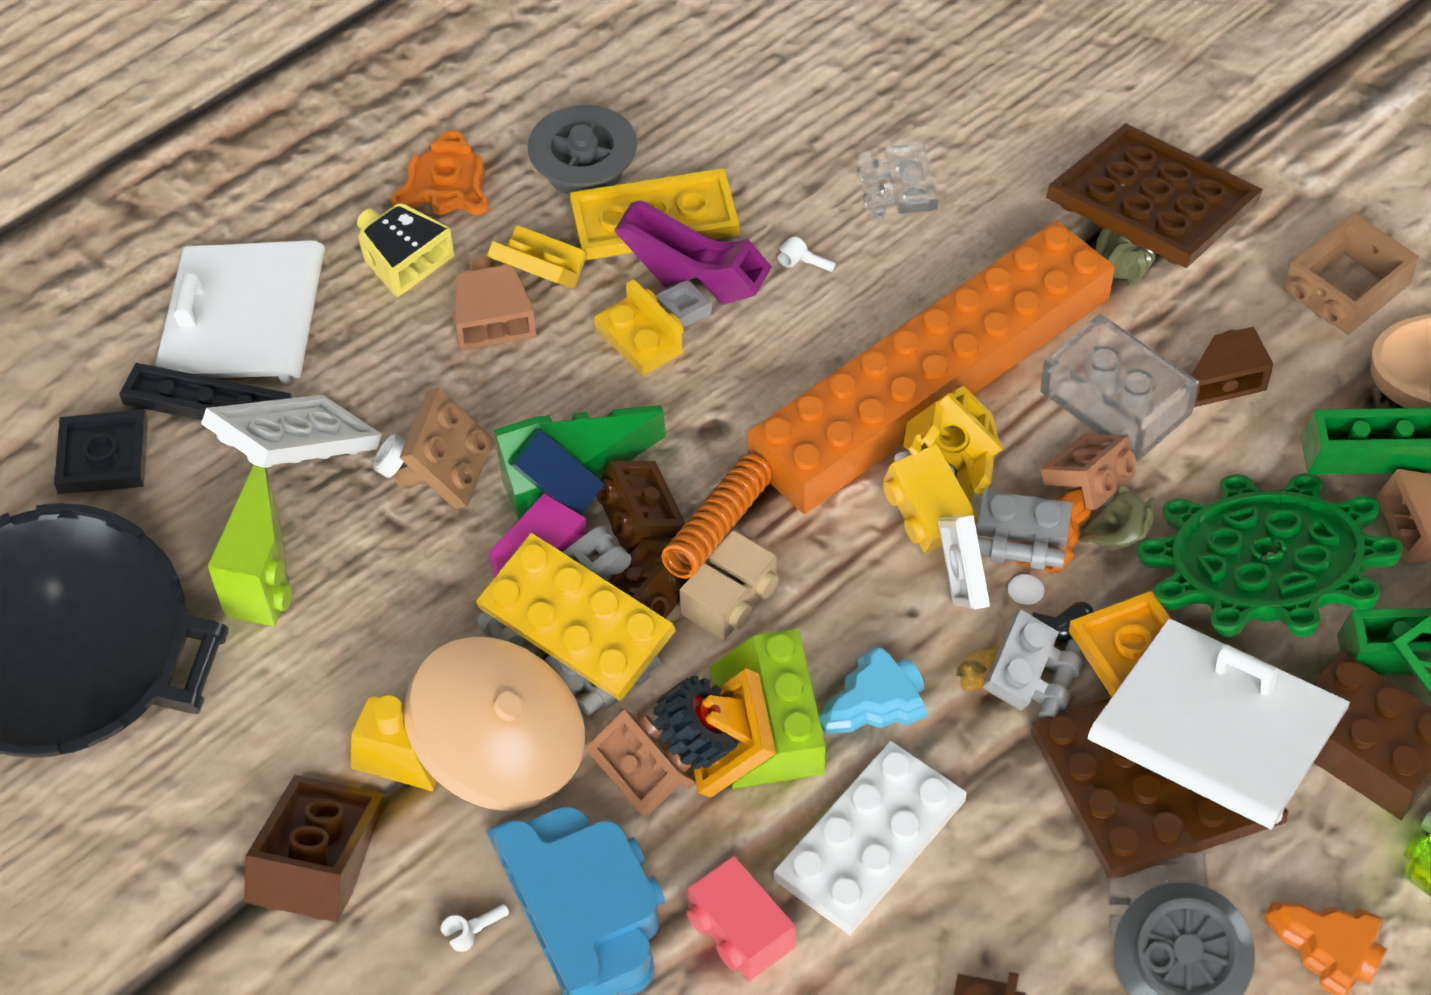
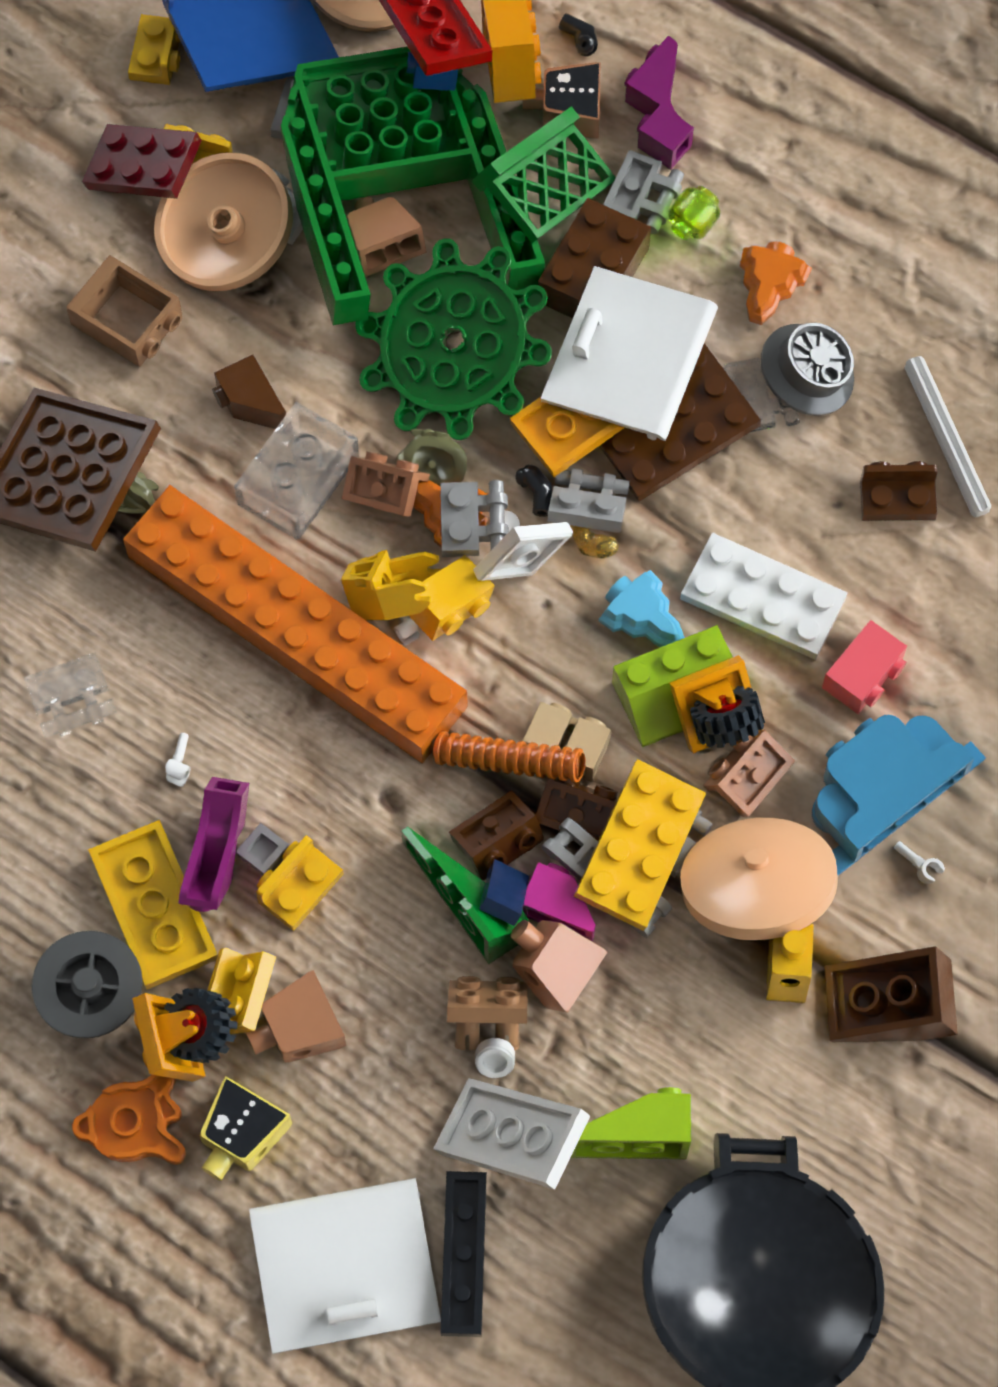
camera: 105 degrees left, 15 degrees up
black plate [54,409,148,494] -> none
none -> plate [132,988,237,1082]
none -> torso [511,920,607,1013]

